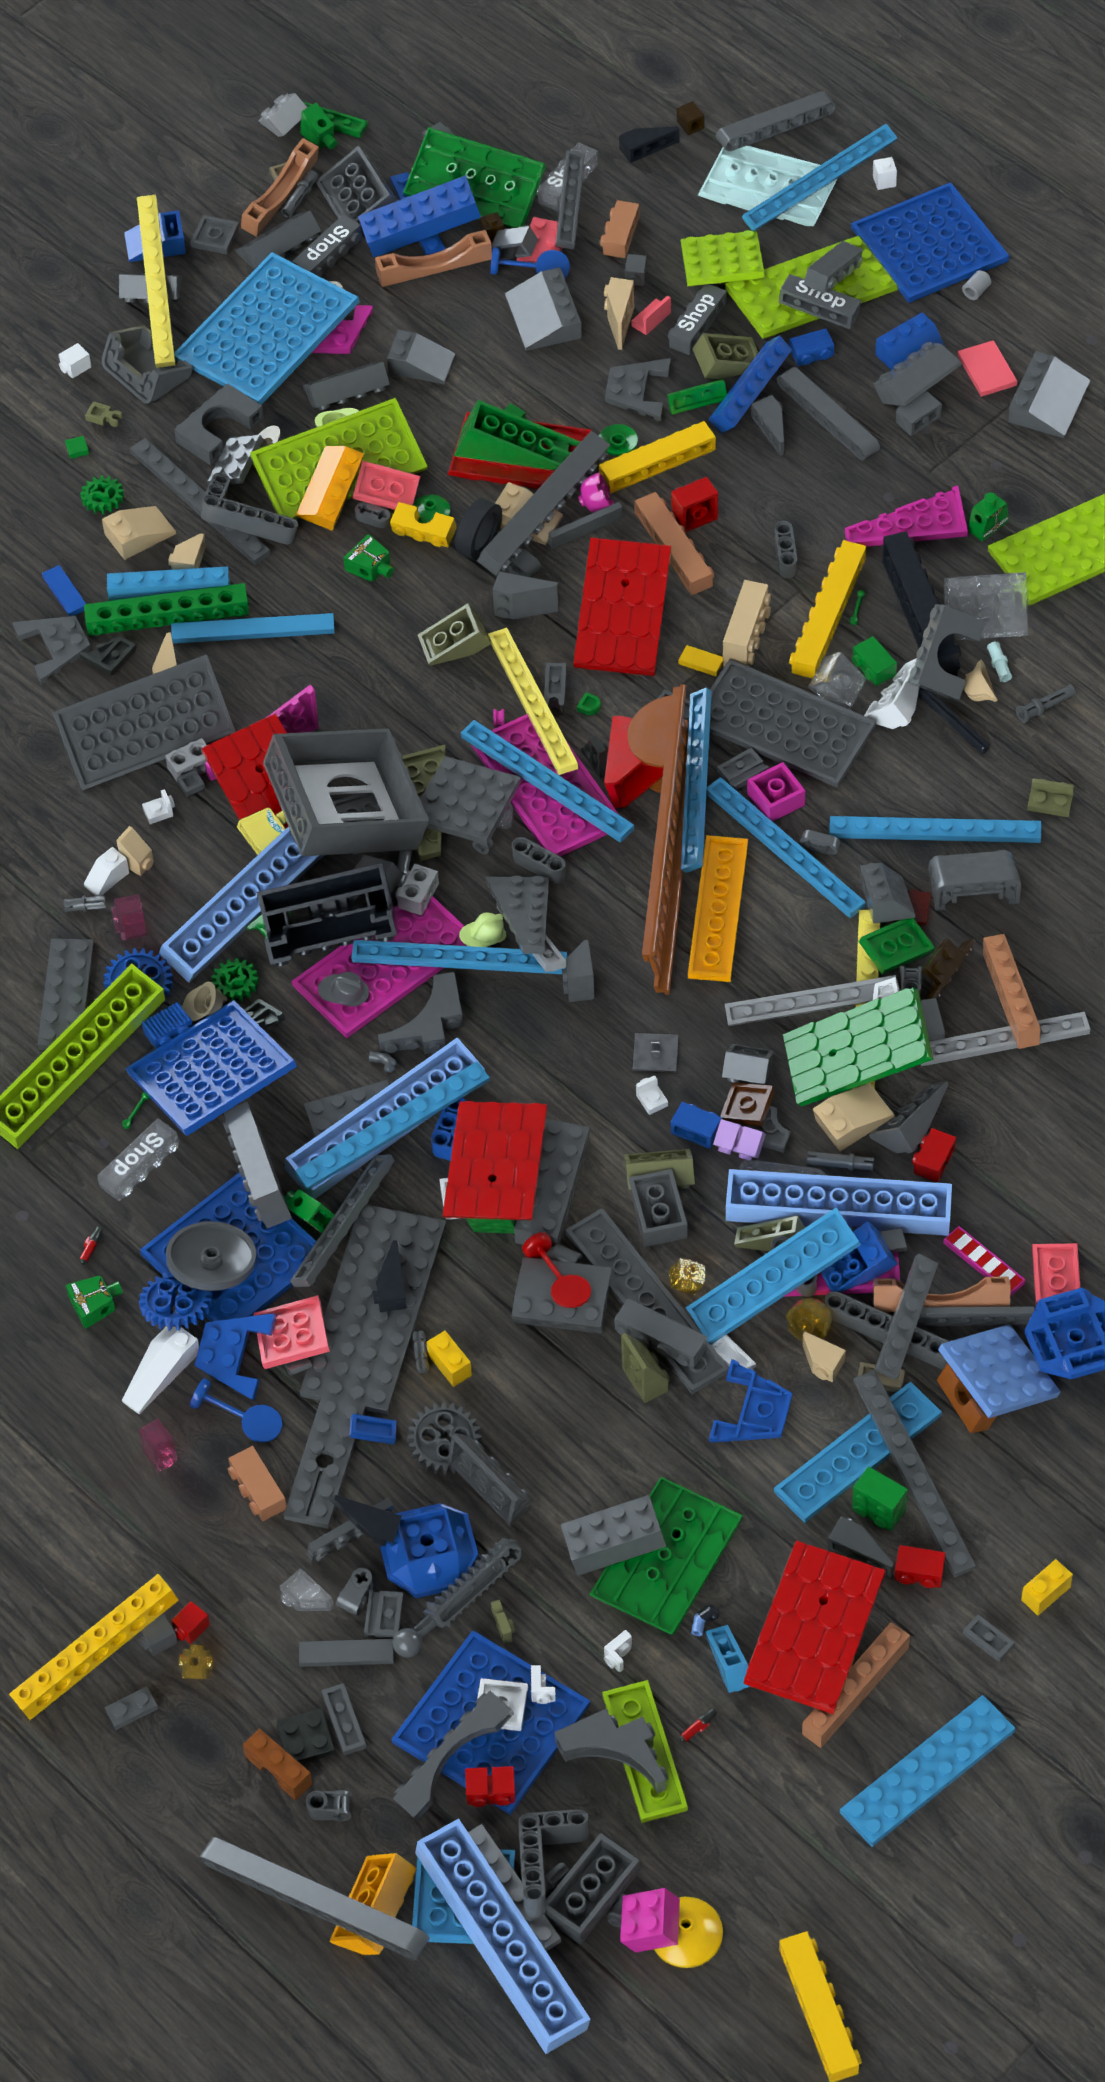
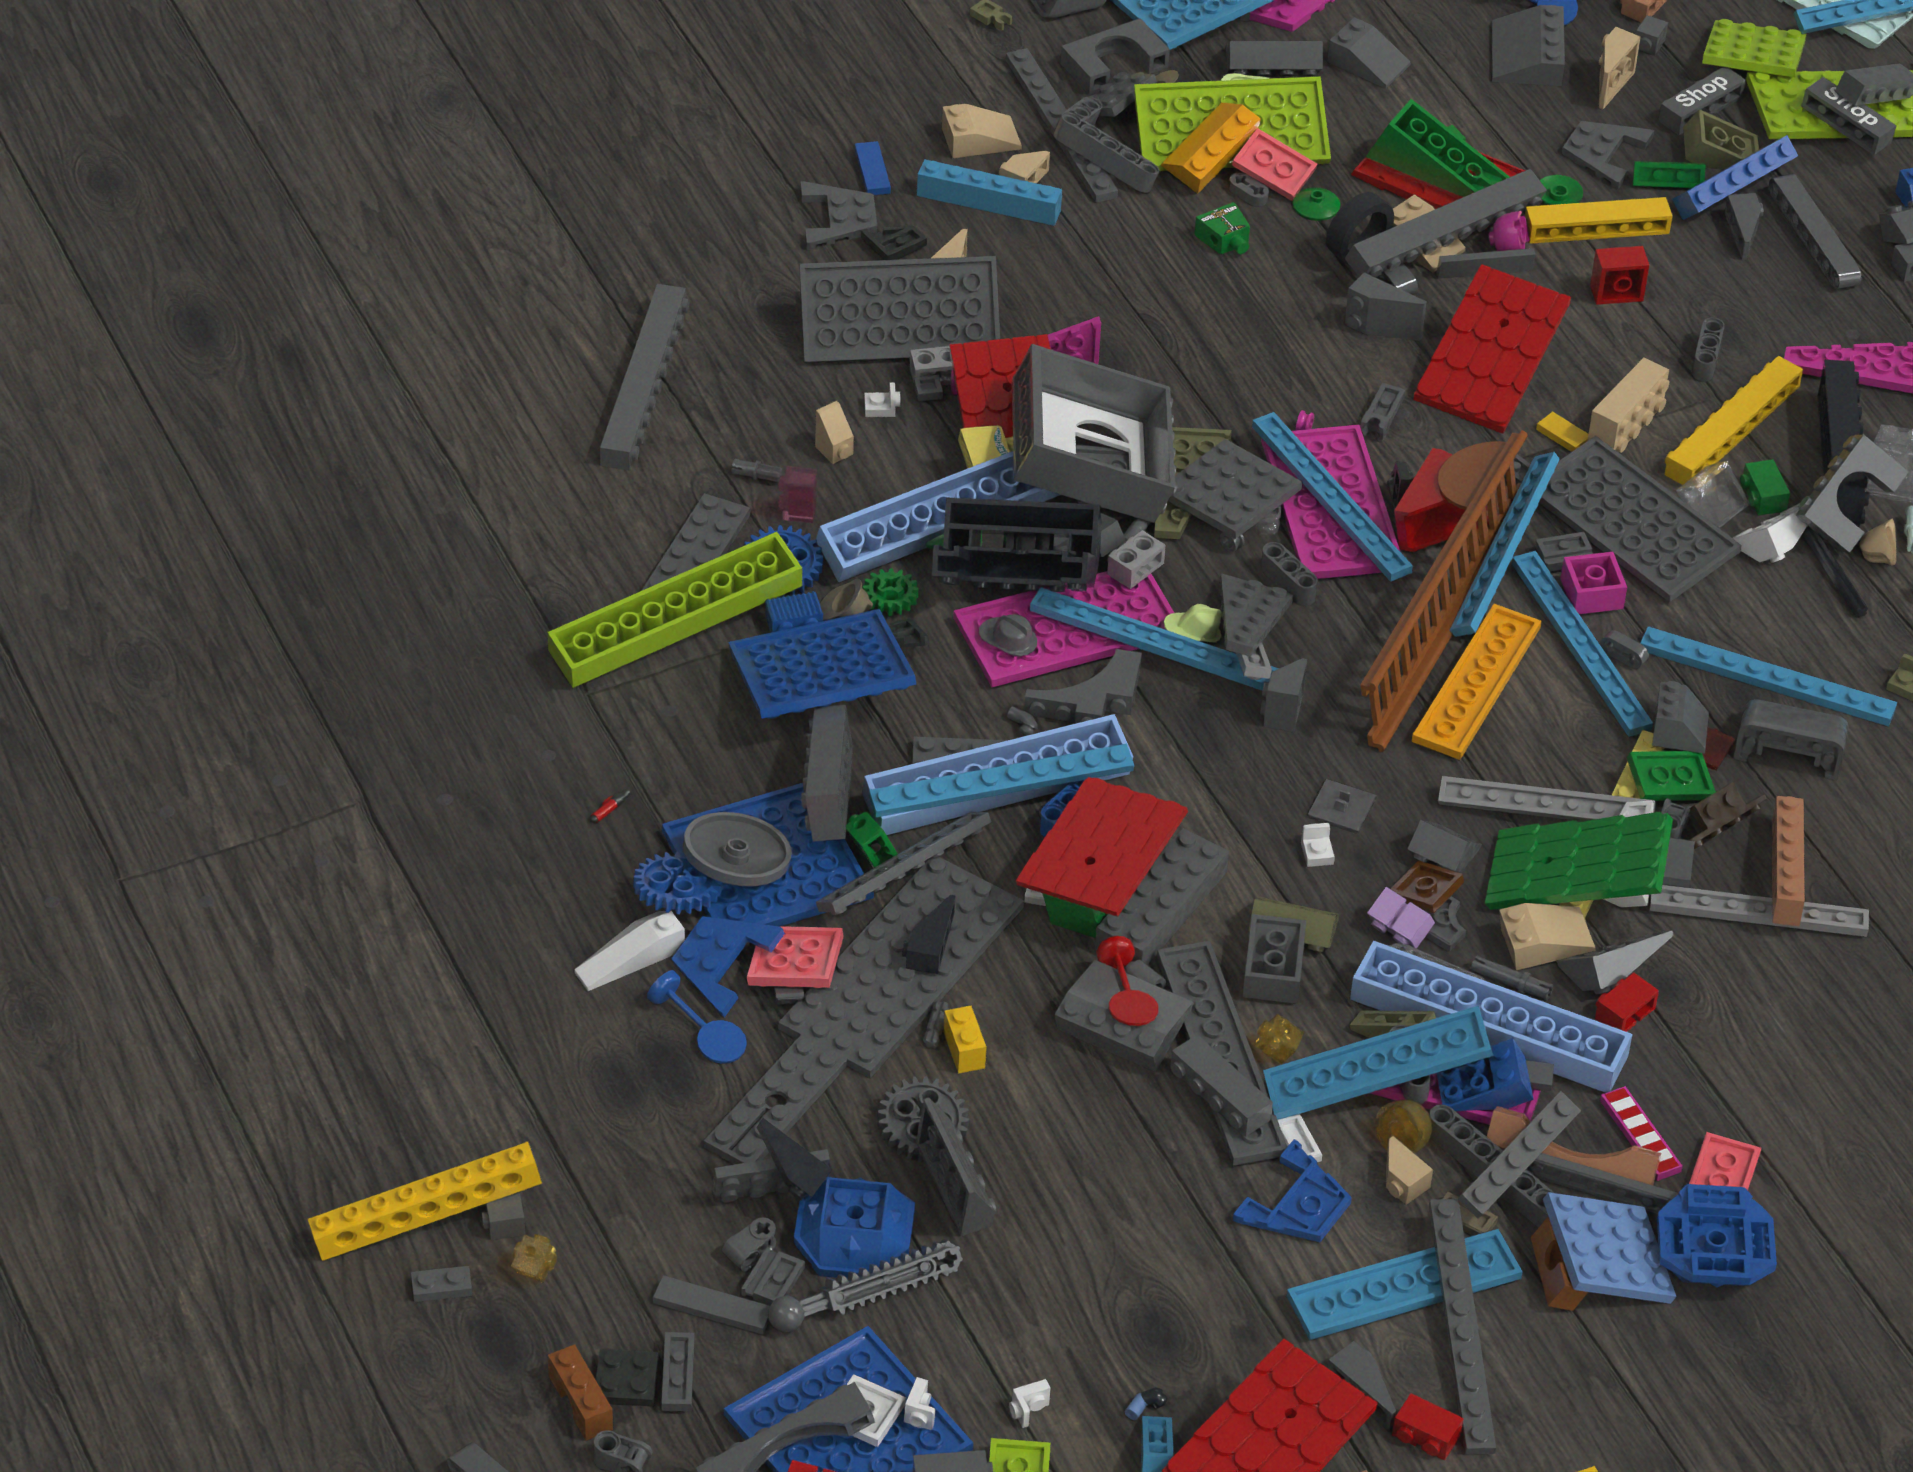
camera: 15 degrees right, 10 degrees down
green tile [65,436,89,459] -> none
green torso [65,1276,123,1329] -> none
green gear [80,475,124,514] -> none
green brick [84,583,249,636] -> none
white slope [84,847,129,896] -> none
clear brick [97,1118,179,1201] -> none
green hinge [122,1092,150,1129] -> none
clear pink brick [139,1418,177,1472] -> none
dark azure tile [171,613,334,644] -> none
red brick [172,1601,210,1644] -> none
nougat brick [227,1446,286,1522] -> none
clear slope [280,1568,334,1611] -> none
blue tile [349,1414,397,1445] -> none
yellow arch [390,502,457,548] -> none
olive slope [418,603,491,666] -> none
light yellow plate [488,628,578,775] -> none
olive plate [491,1600,515,1645] -> none
dark grey brick [561,1495,666,1576] -> none
green tile [577,692,601,715] -> none
green piece [589,1477,744,1636] -> none
olive slope [621,1333,670,1403] -> none
coral panel [631,296,671,335] -> none
nougat brick [635,492,714,596] -> none
blue brick [671,1102,722,1149] -> none
blue brick [789,328,834,366] -> none
green hinge [850,590,865,625] -> none
green brick [852,1466,908,1531] -> none

